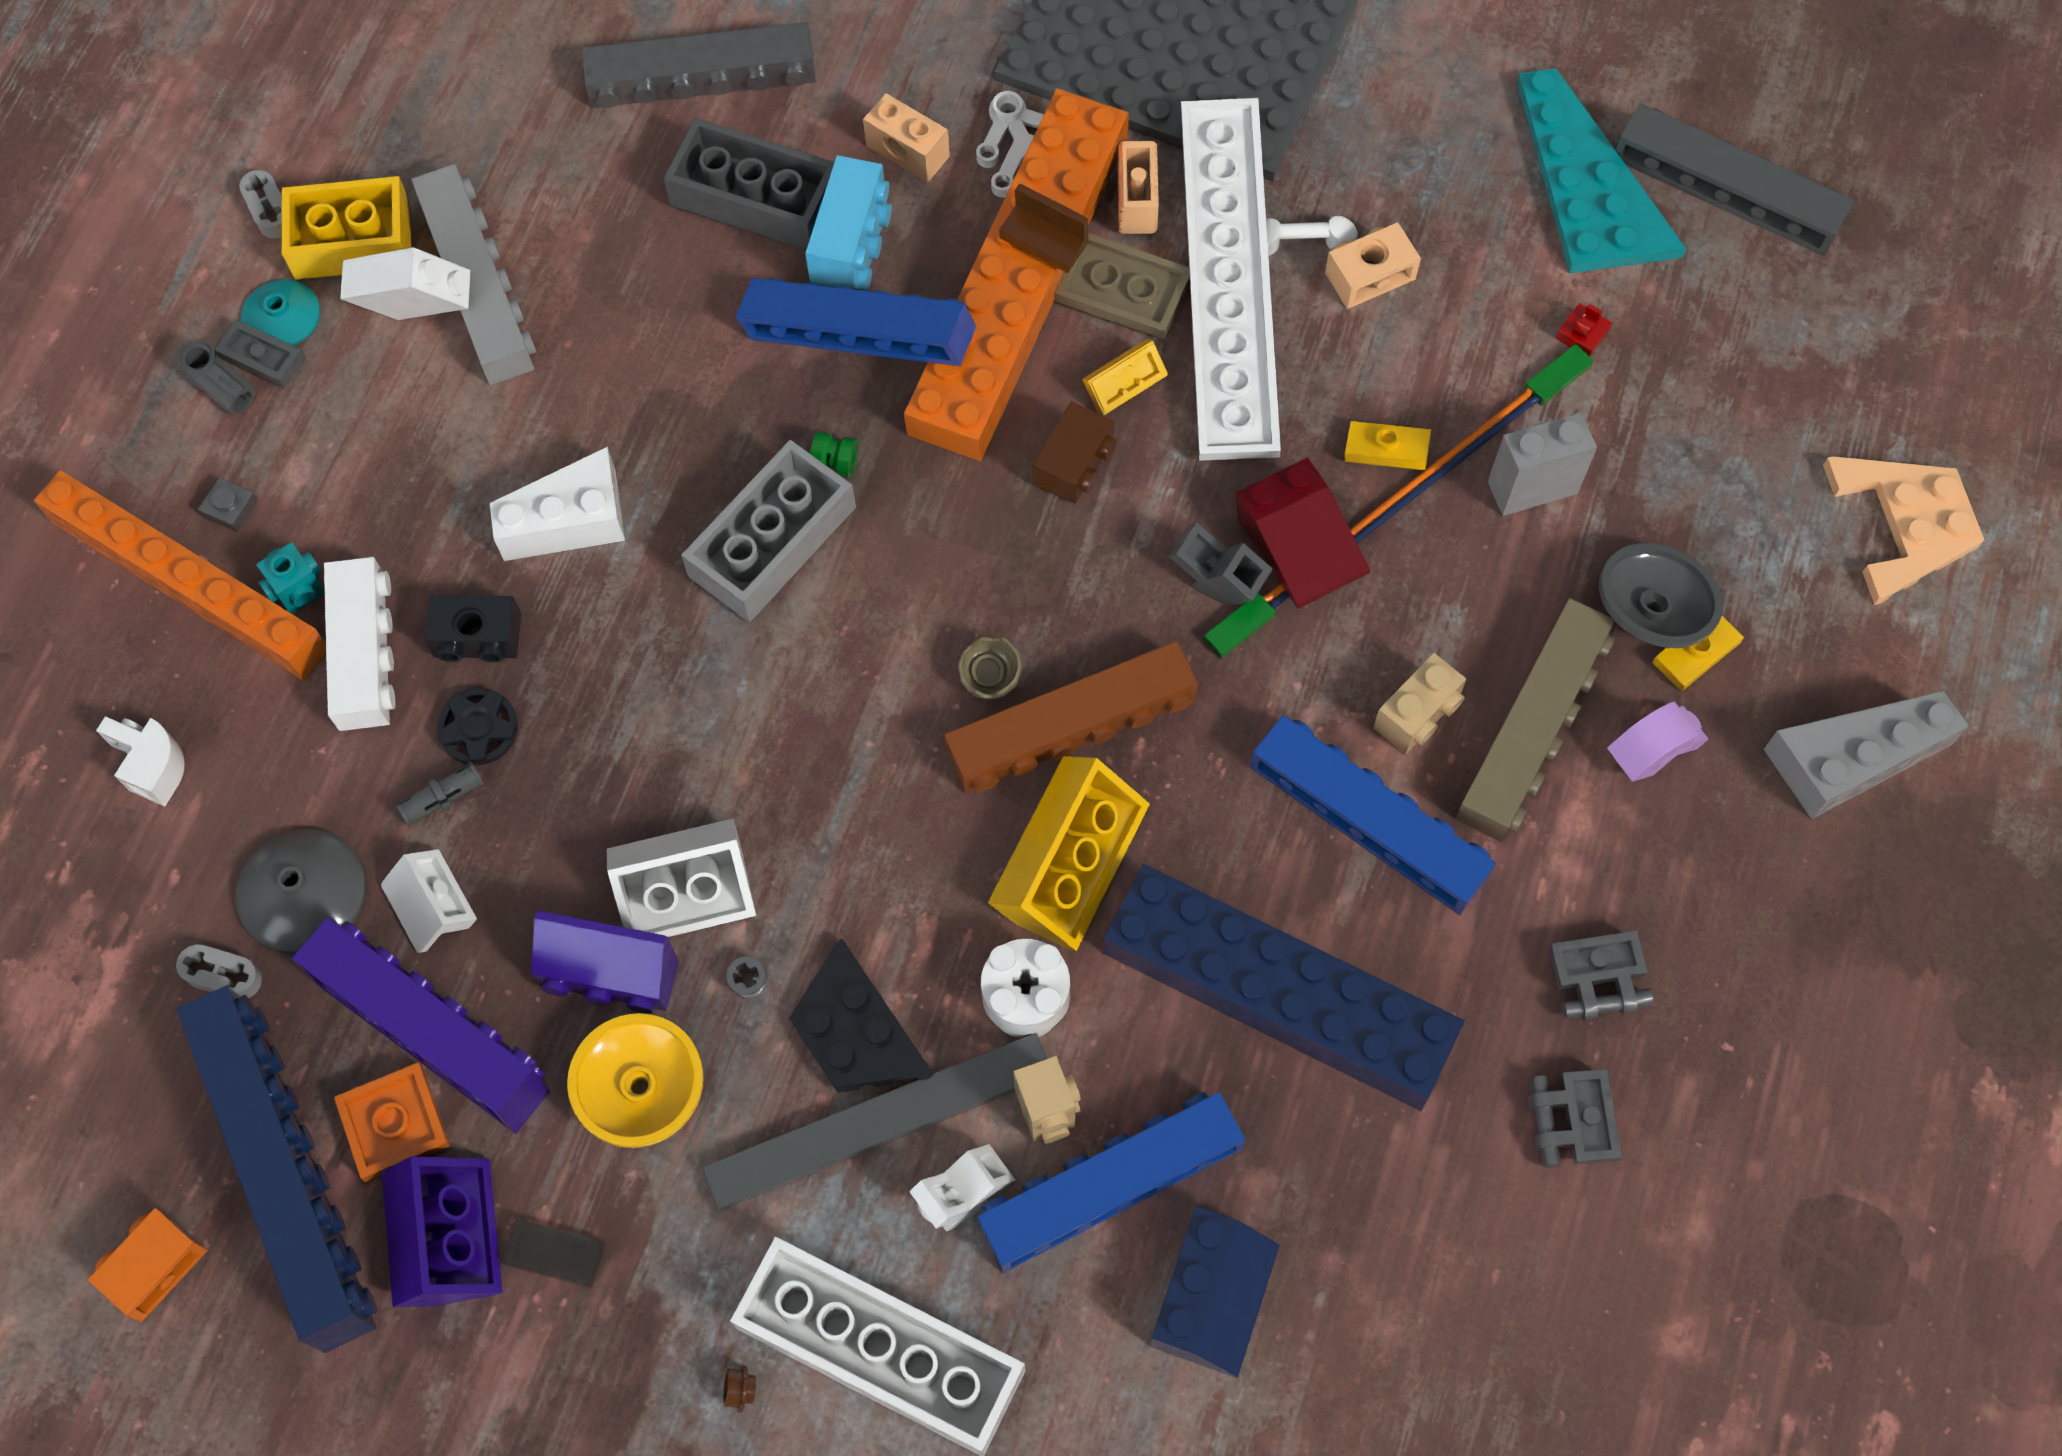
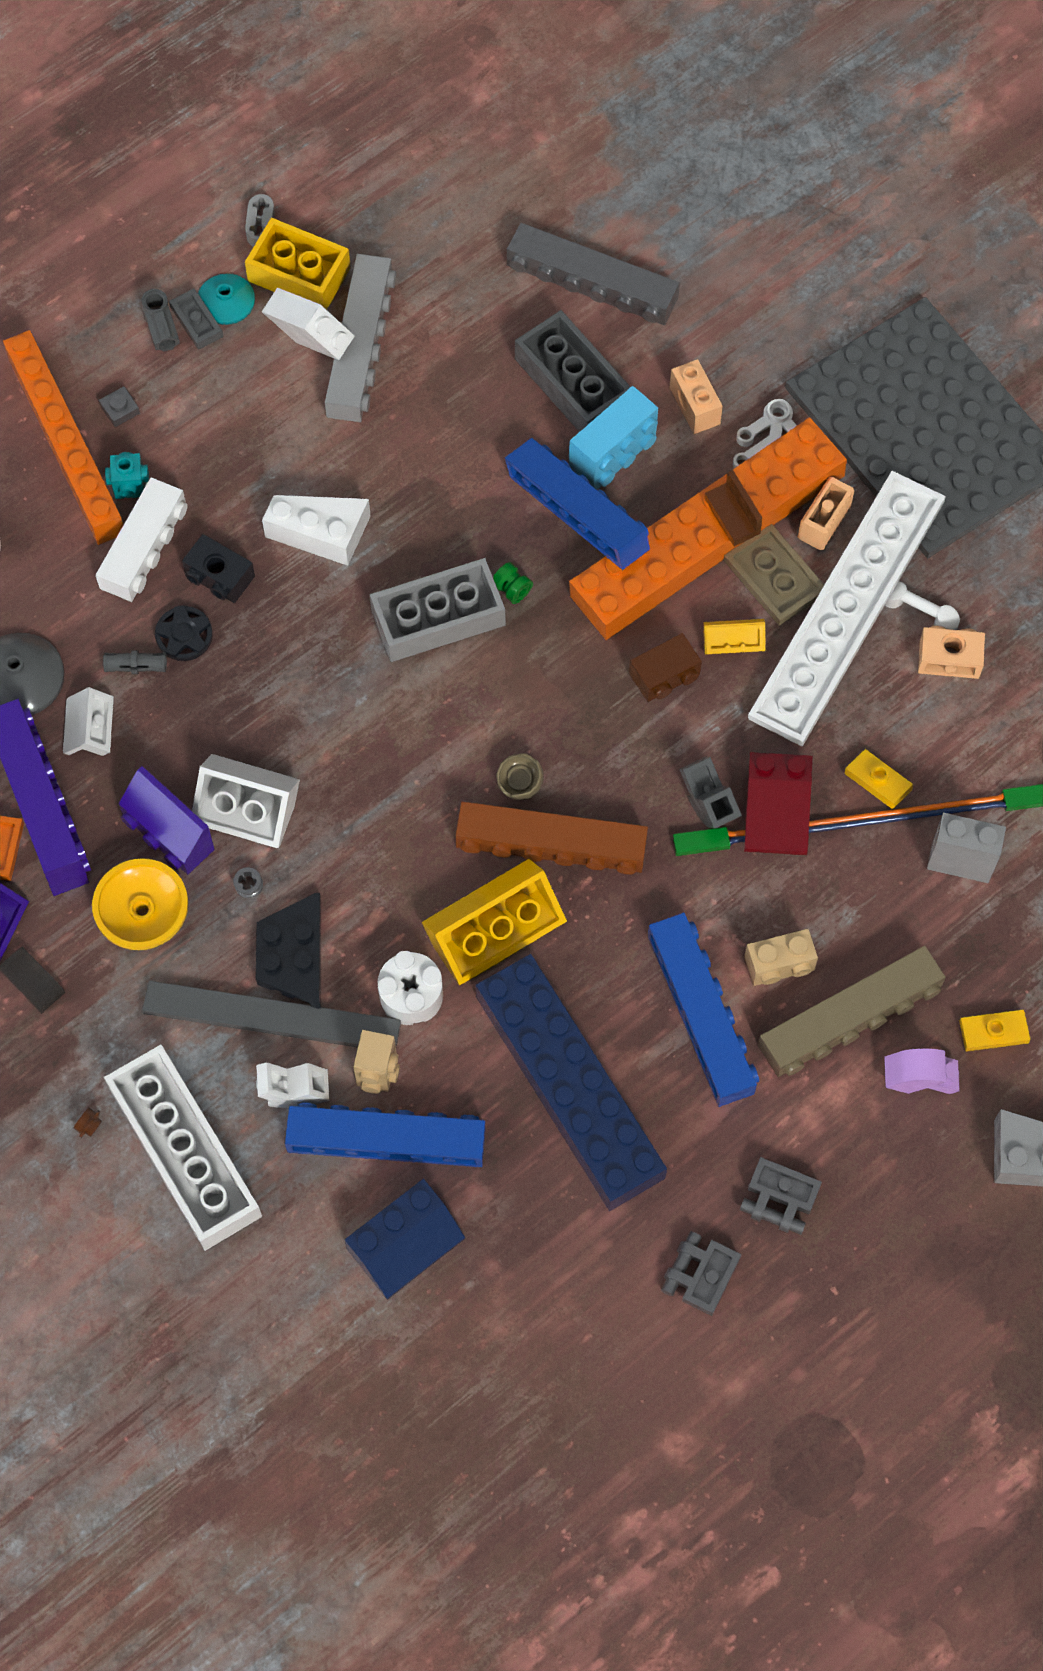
camera: 30 degrees right, 0 degrees up
dark grey dish [1599,543,1723,648] -> none

